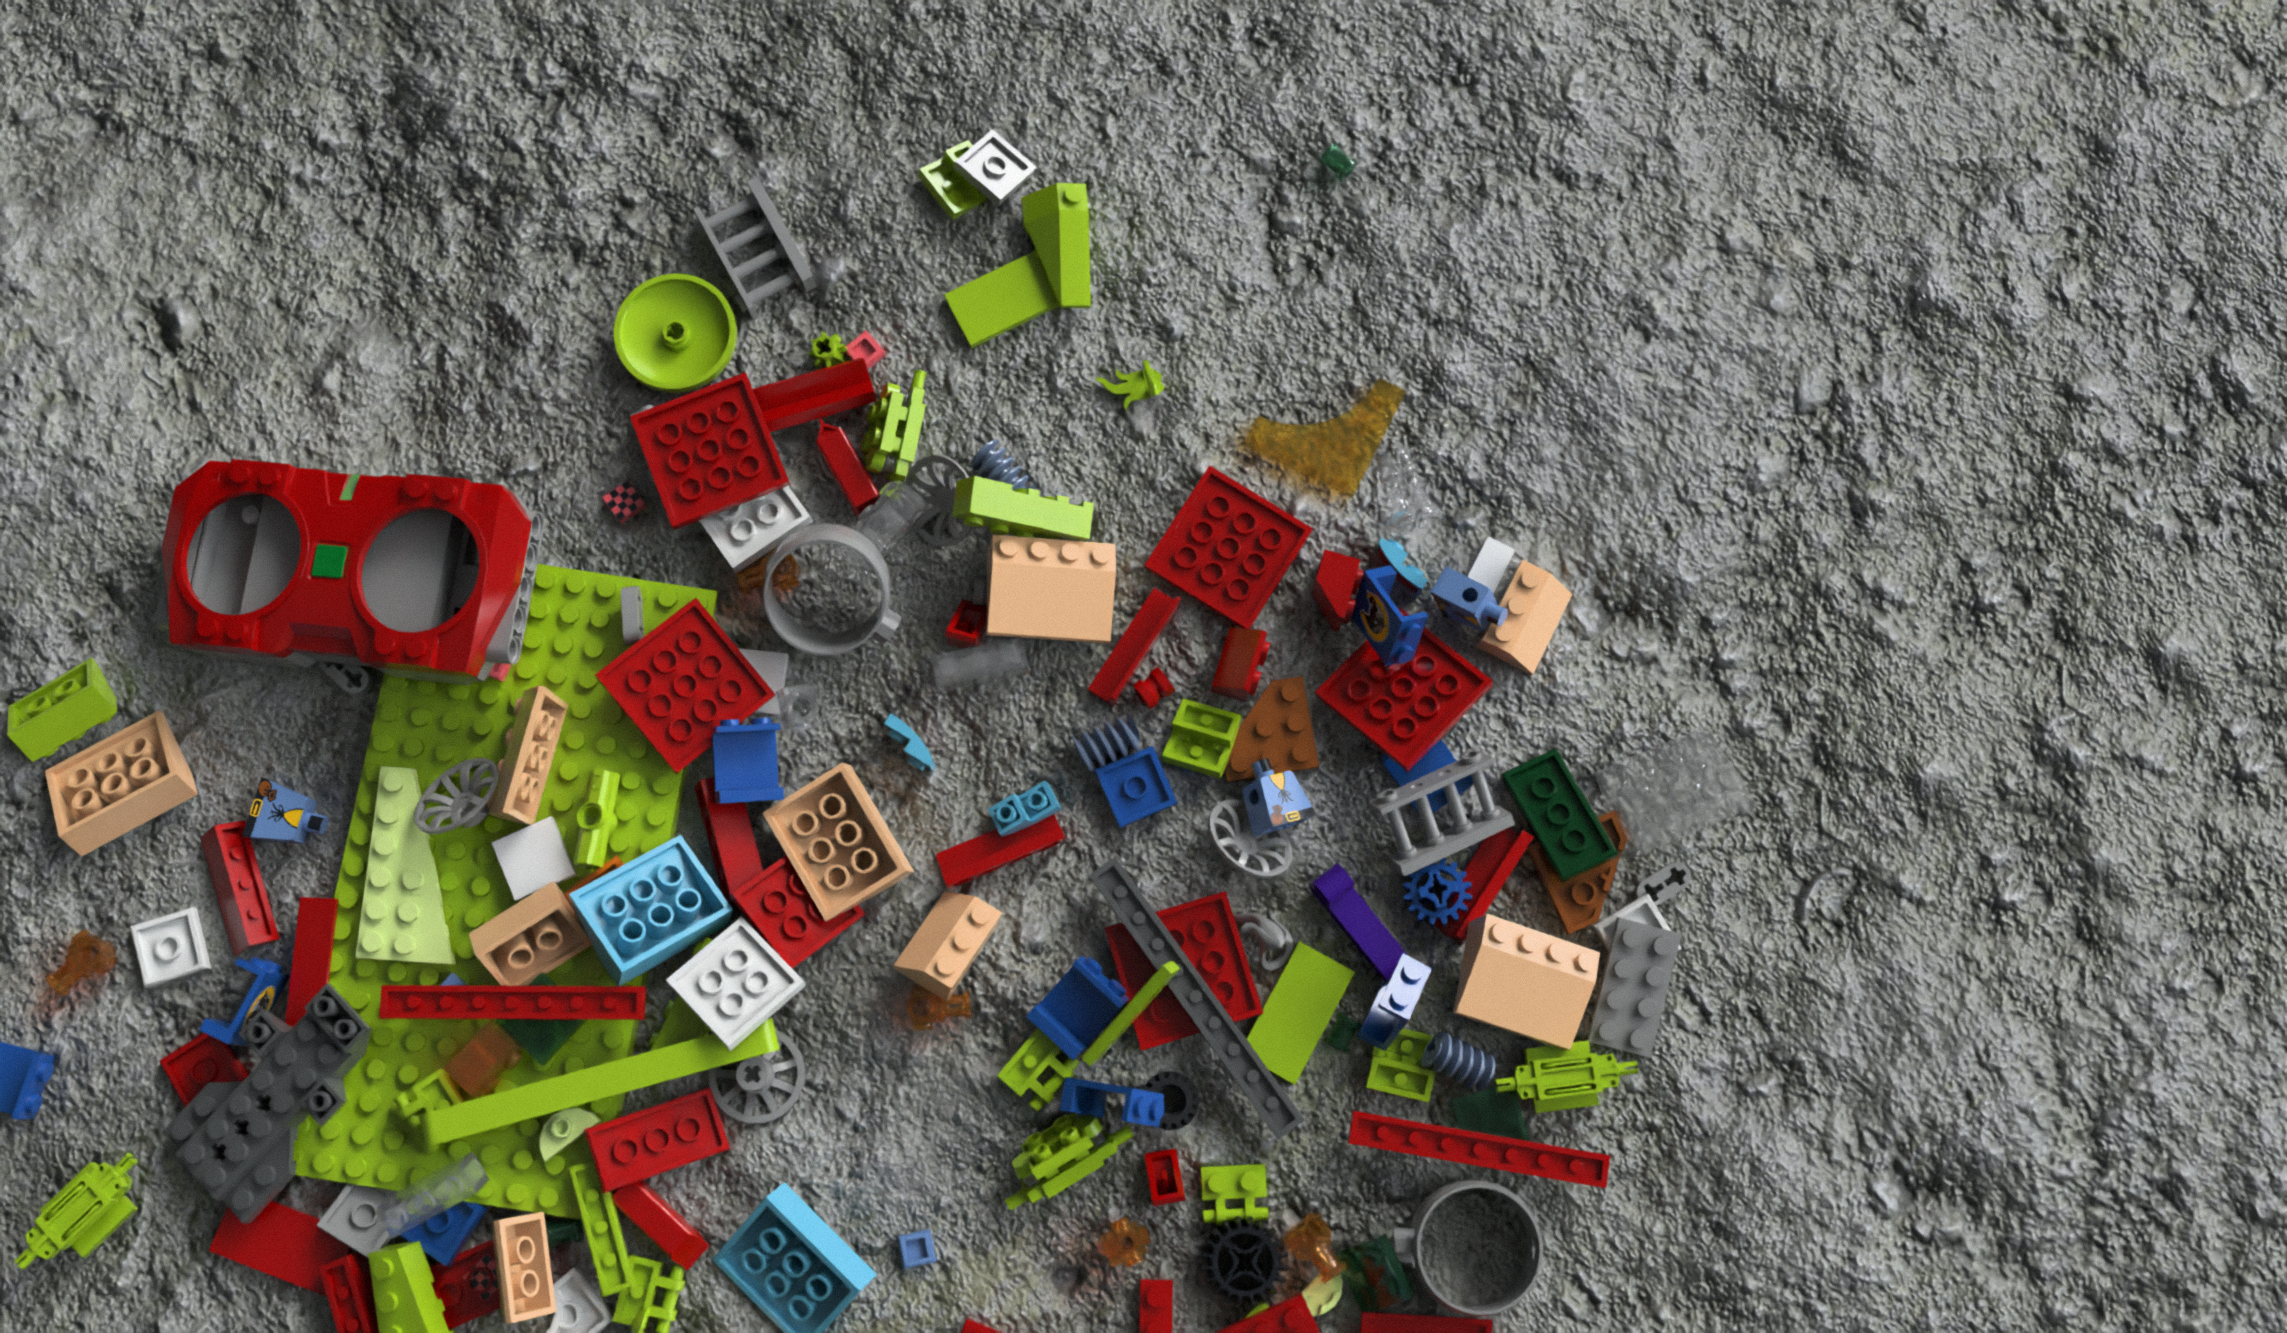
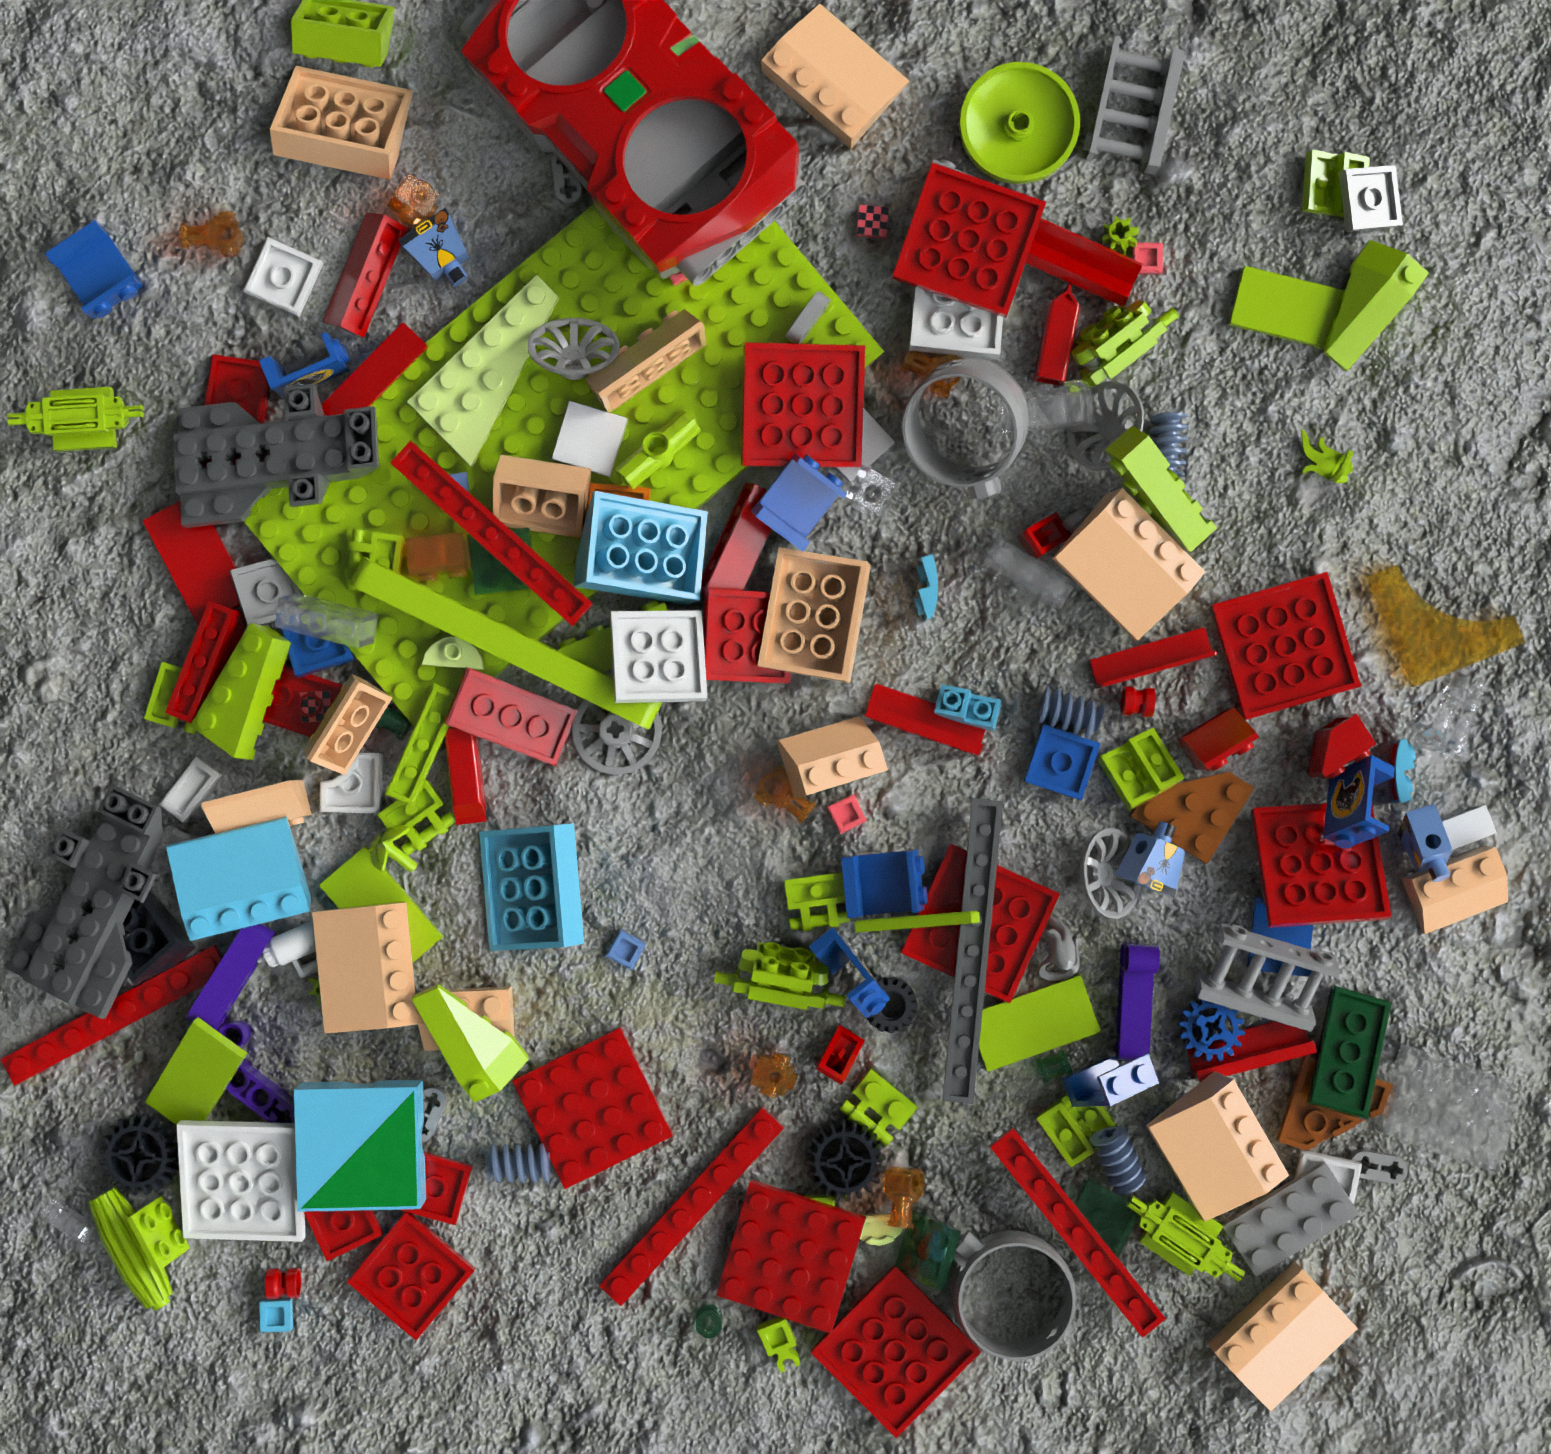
camera: 40 degrees right, 10 degrees up
none -> clear orange brick [386,173,439,227]
none -> light nougat slope [761,4,909,149]
none -> coral tile [827,794,867,834]
none -> light nougat slope [1208,1261,1358,1411]

